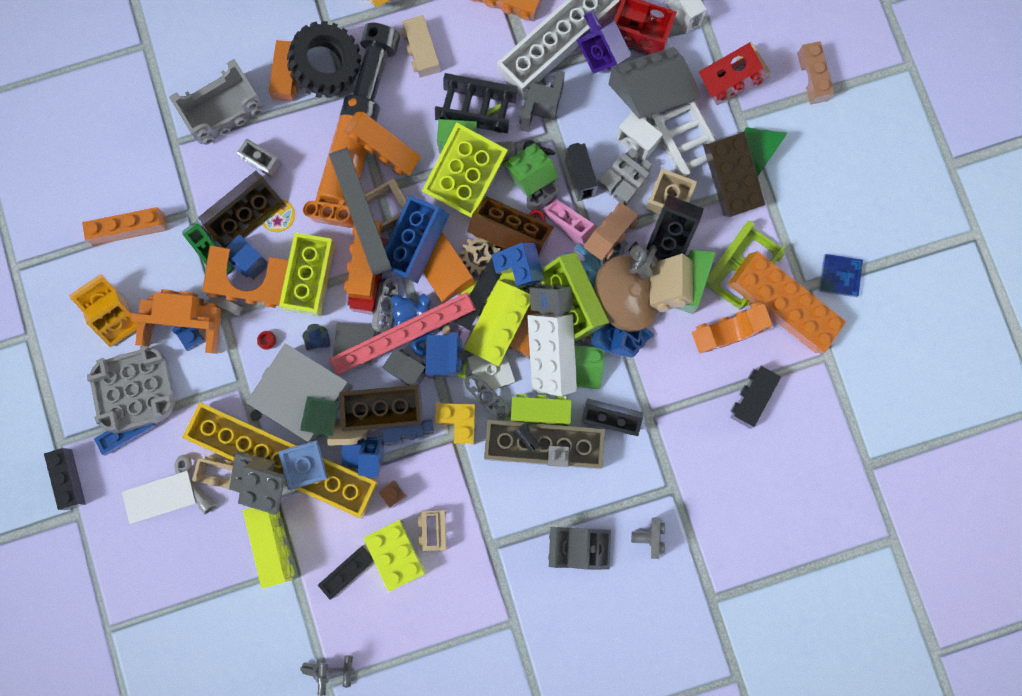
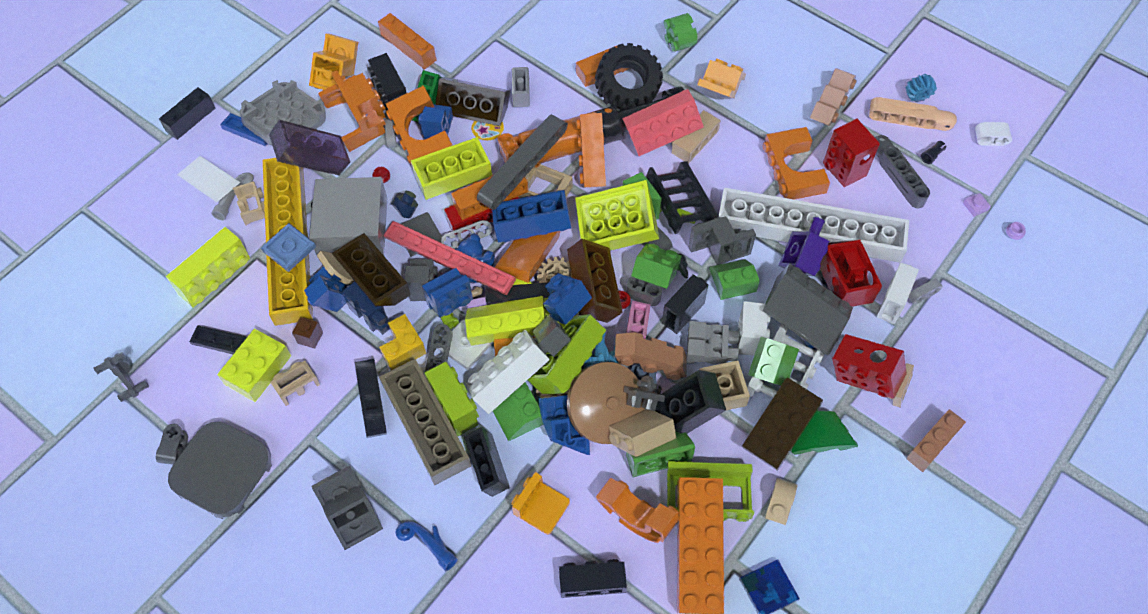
camera: 55 degrees right, 20 degrees down
light grey windscreen [169,59,264,145] -> none
blue bracket [171,326,204,351] -> none
dark grey bracket [229,451,285,515] -> none
clear green piece [300,396,340,437] -> none
black pin [513,423,541,453] -> none
light grey tile [548,446,569,467] -> none
flat silver plate [631,518,665,559] -> none
none -> dark grey piece [155,424,188,465]
none -> dark grey tile [168,422,272,519]
none -> clear purple brick [269,120,350,176]
none -> black slope [355,359,387,438]
none -> black brick [367,53,407,112]
none -> blue plant [395,521,458,571]
none -> light orange bracket [511,472,570,535]
none -> coral brick [622,89,704,156]
none -> bright green slope [709,259,760,300]
none -> bright green slope [748,337,799,386]
none -> tan brick [765,477,797,525]

